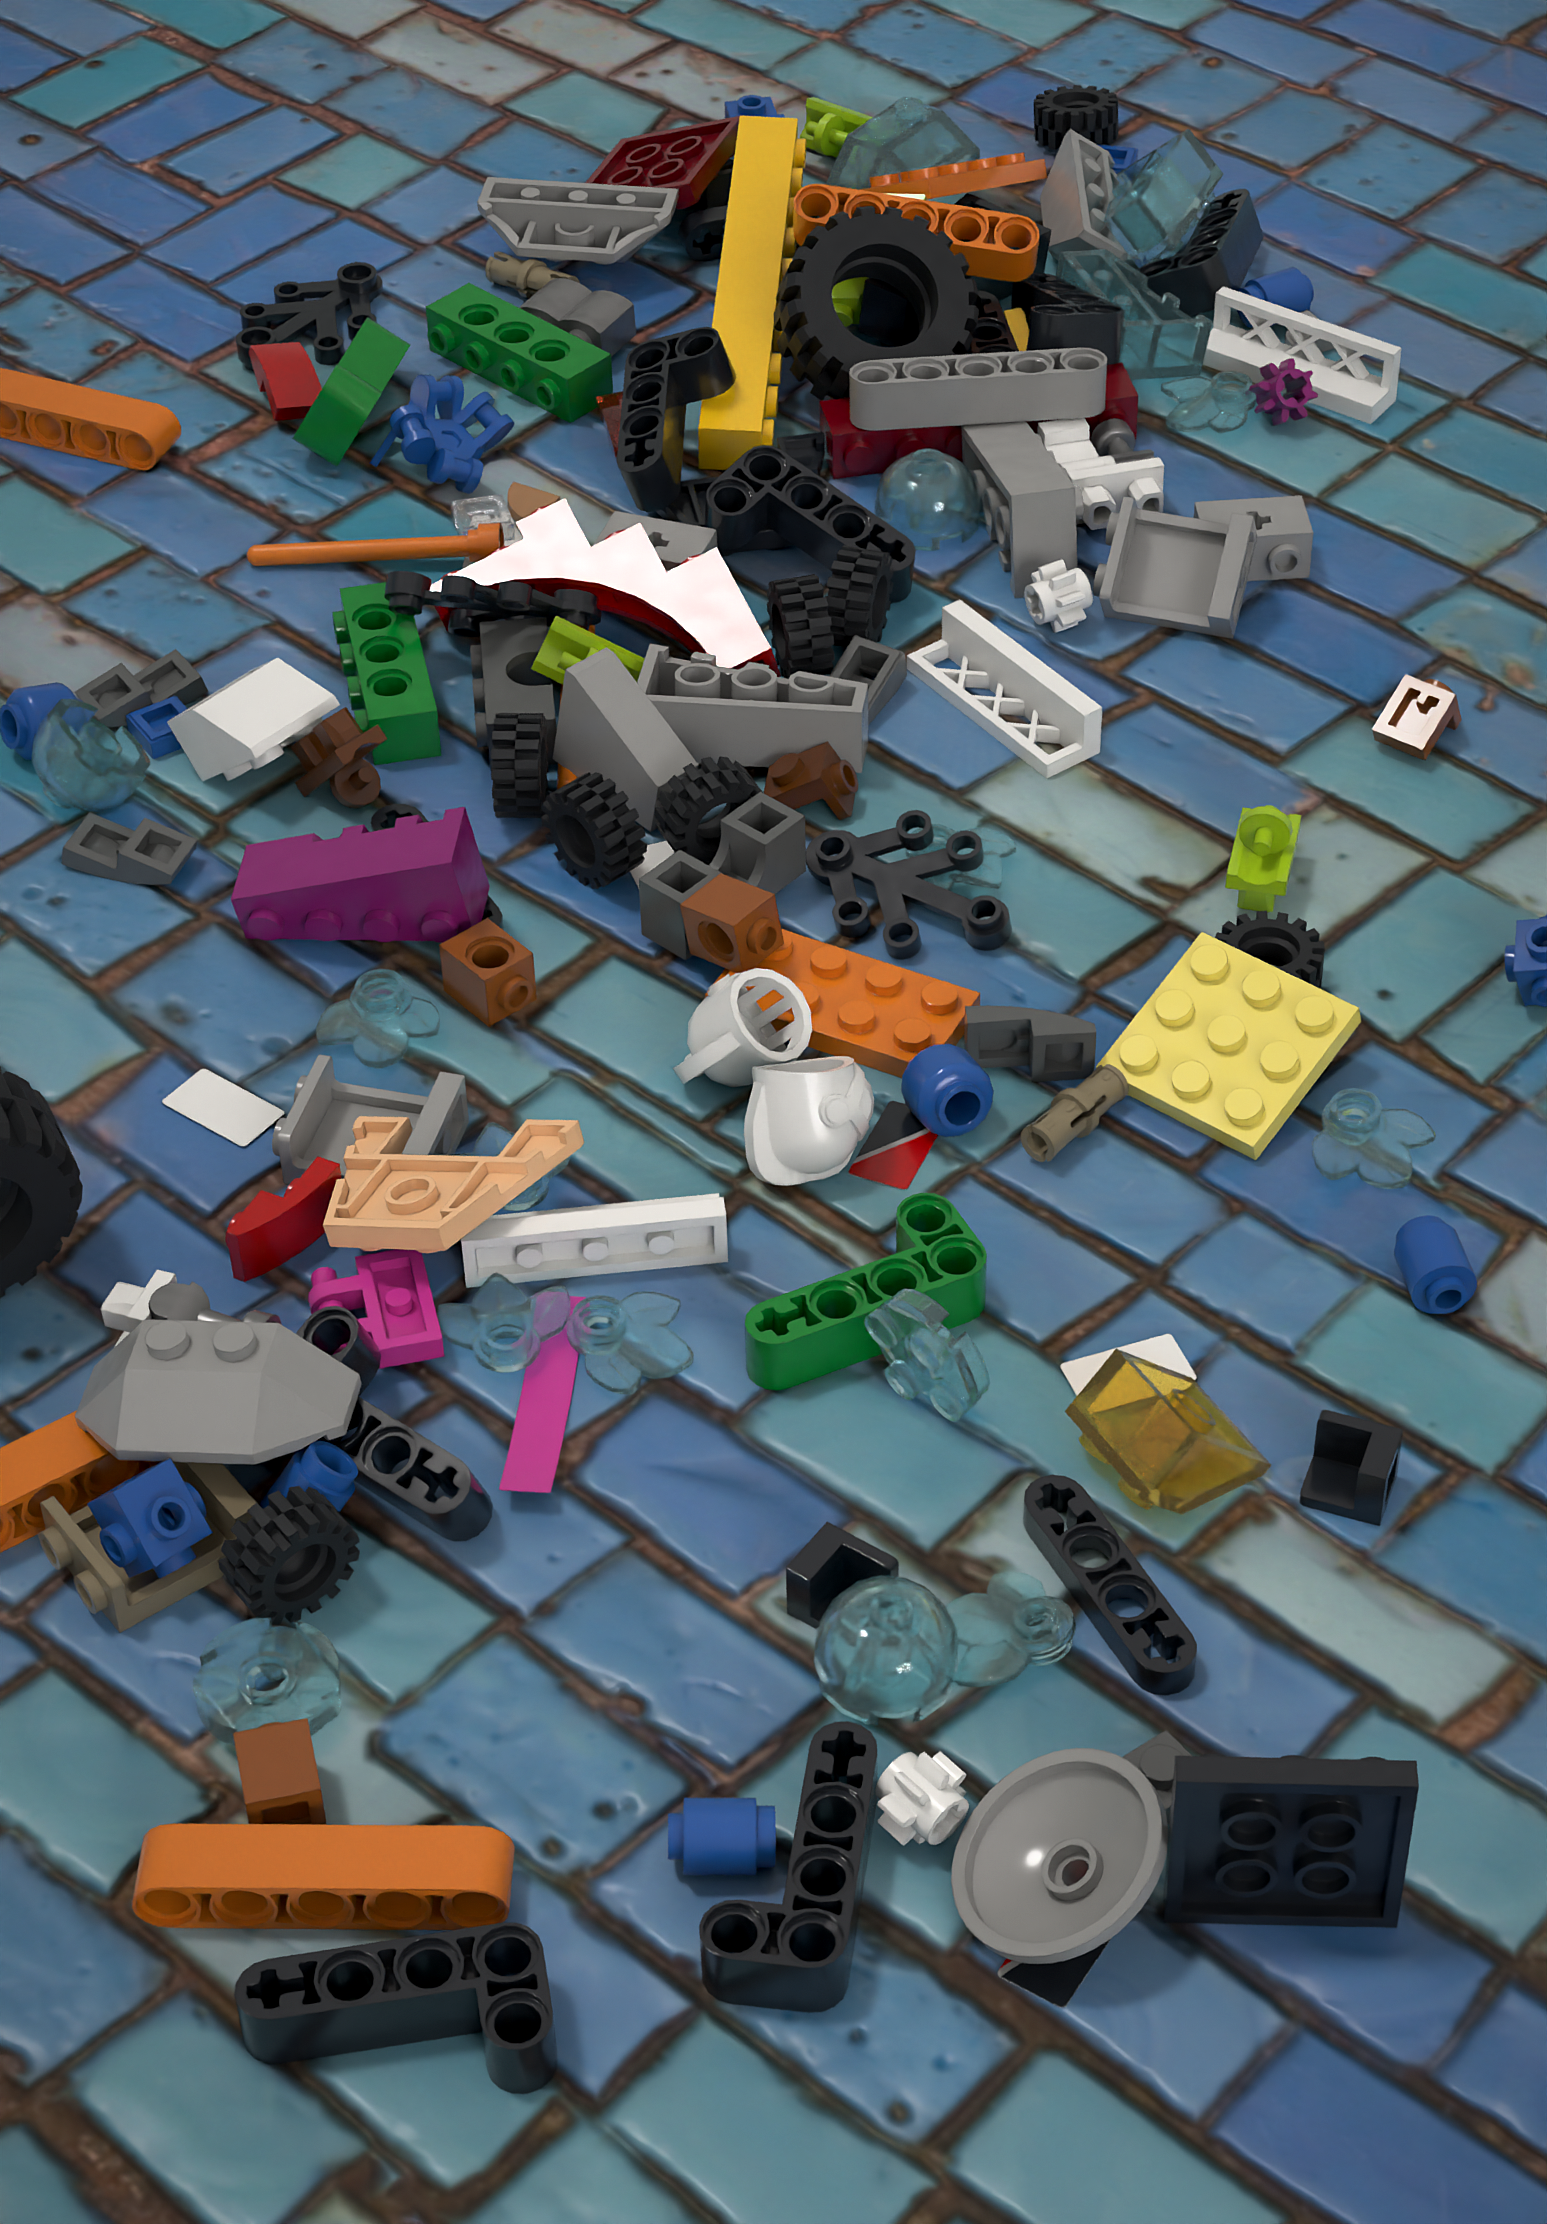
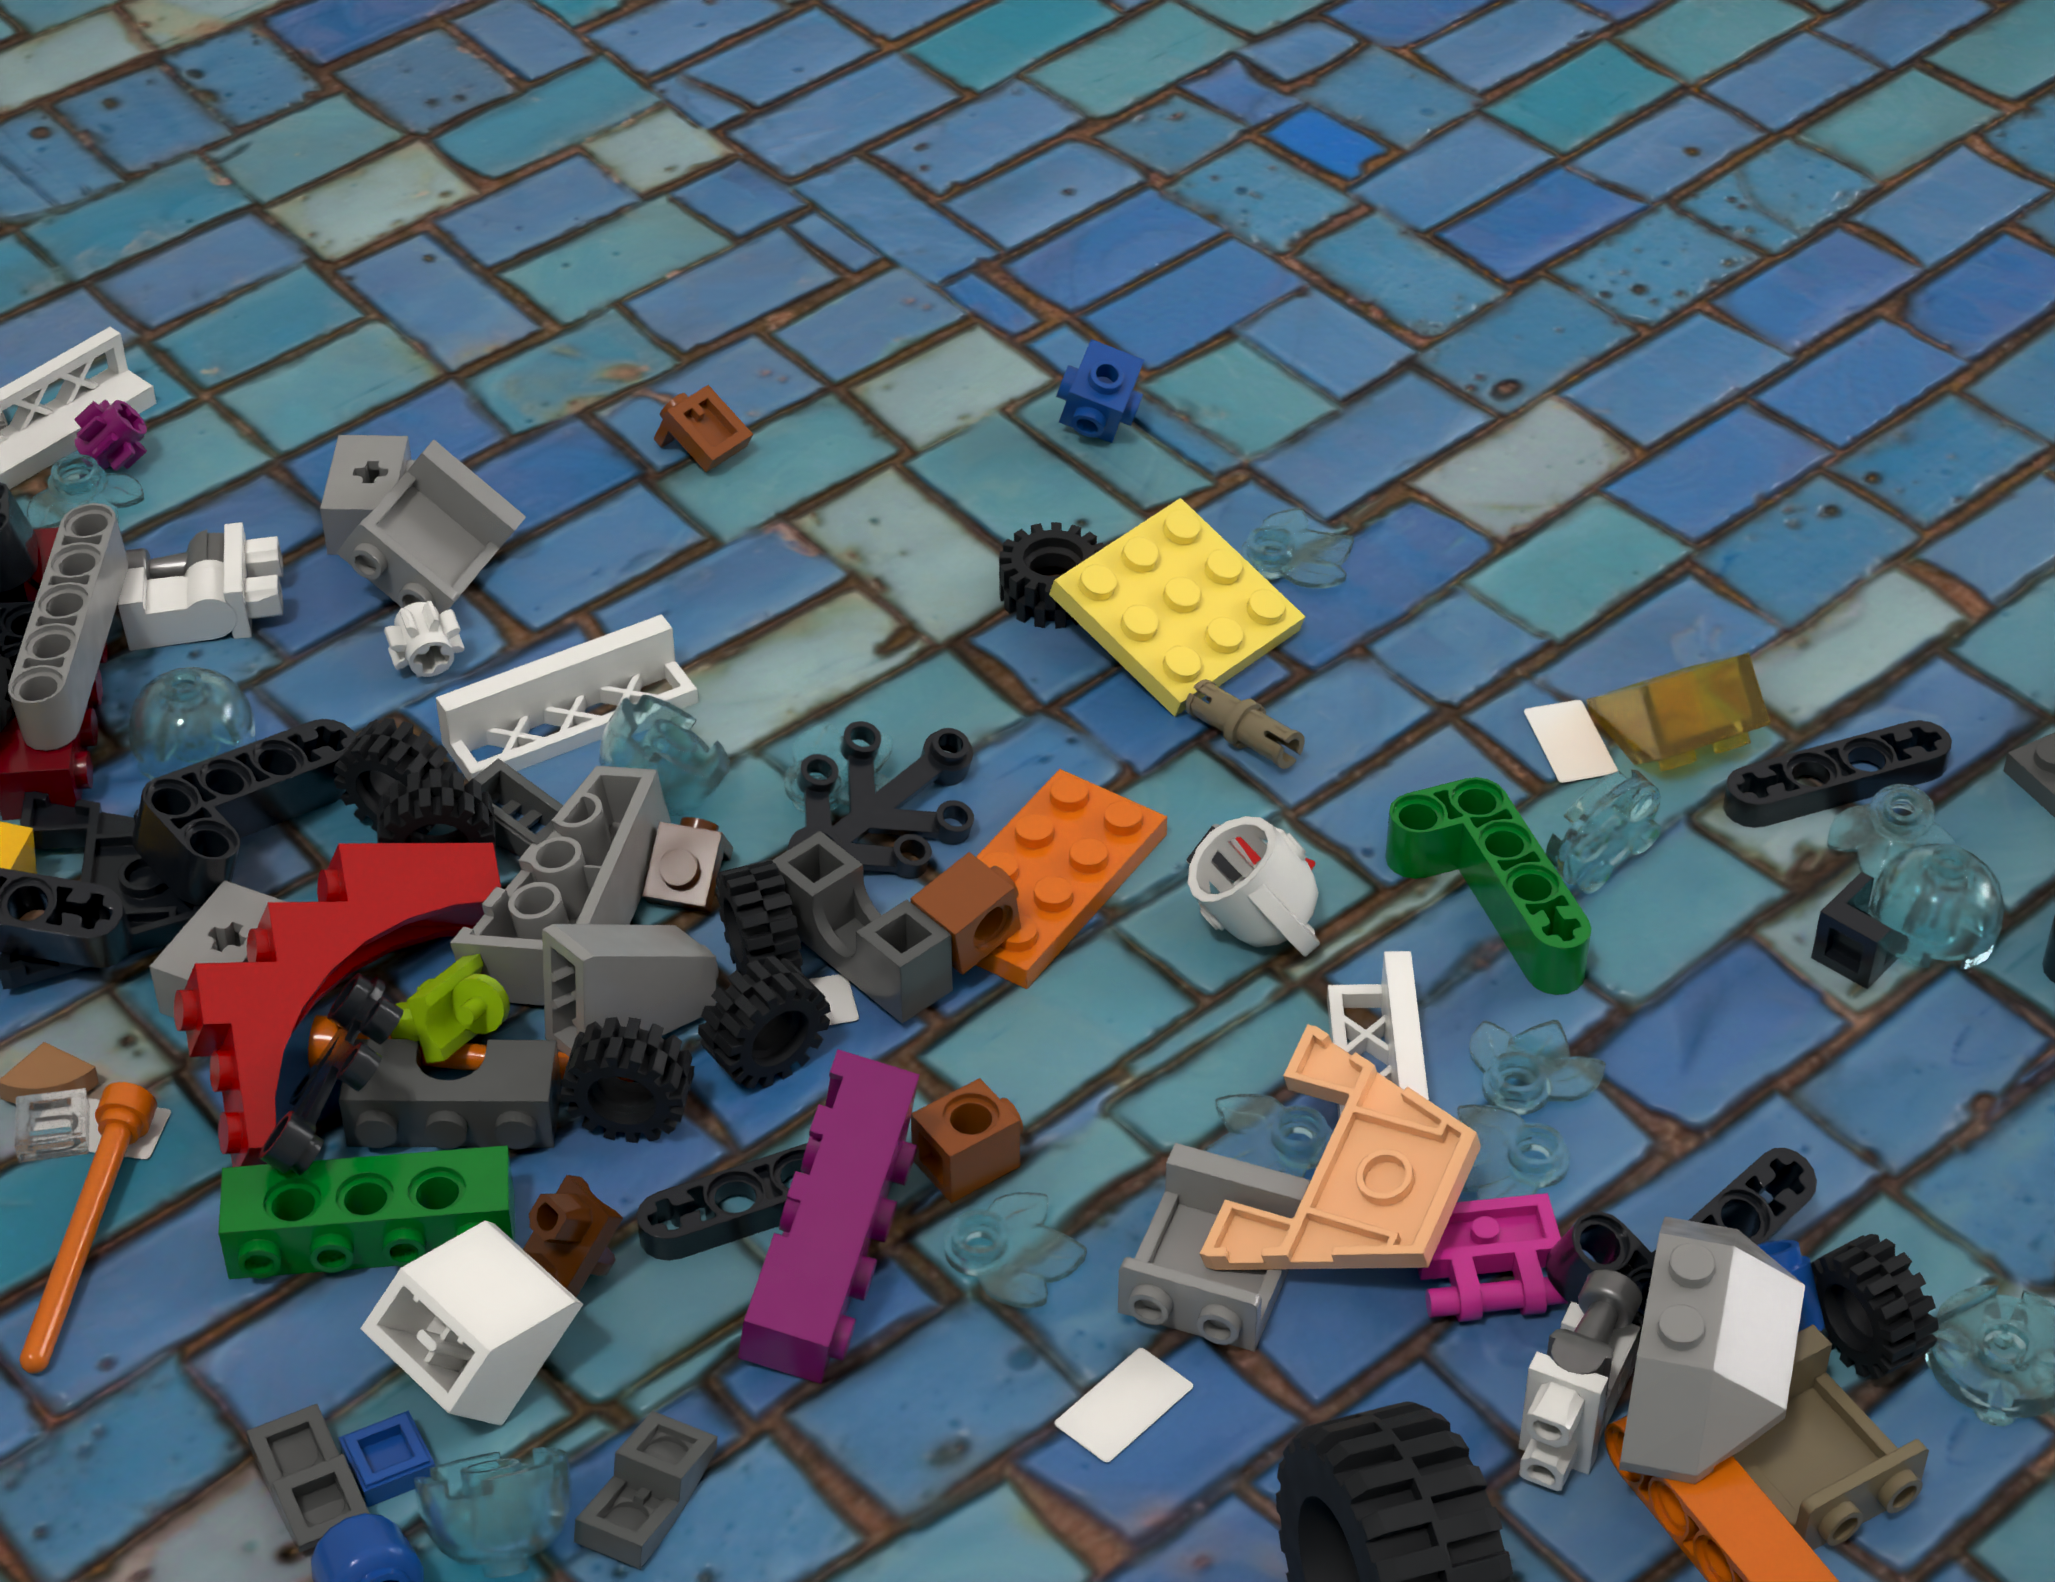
camera: 85 degrees left, 0 degrees up
blue brick [87,1458,213,1579] -> none
red slope [225,1156,342,1282] -> none
dark pink sticker [499,1295,587,1493] -> none
white helmet [673,968,812,1087] -> none
blue head [901,1044,994,1137] -> none
light grey wedge [961,421,1084,598] -> none
dark grey slope [964,1005,1096,1082] -> none
lime hips [1225,805,1302,913] -> none
black panel [1299,1410,1403,1526] -> none
blue brick [1394,1215,1477,1314] -> none
none -> clear light blue cylinder [599,695,730,816]

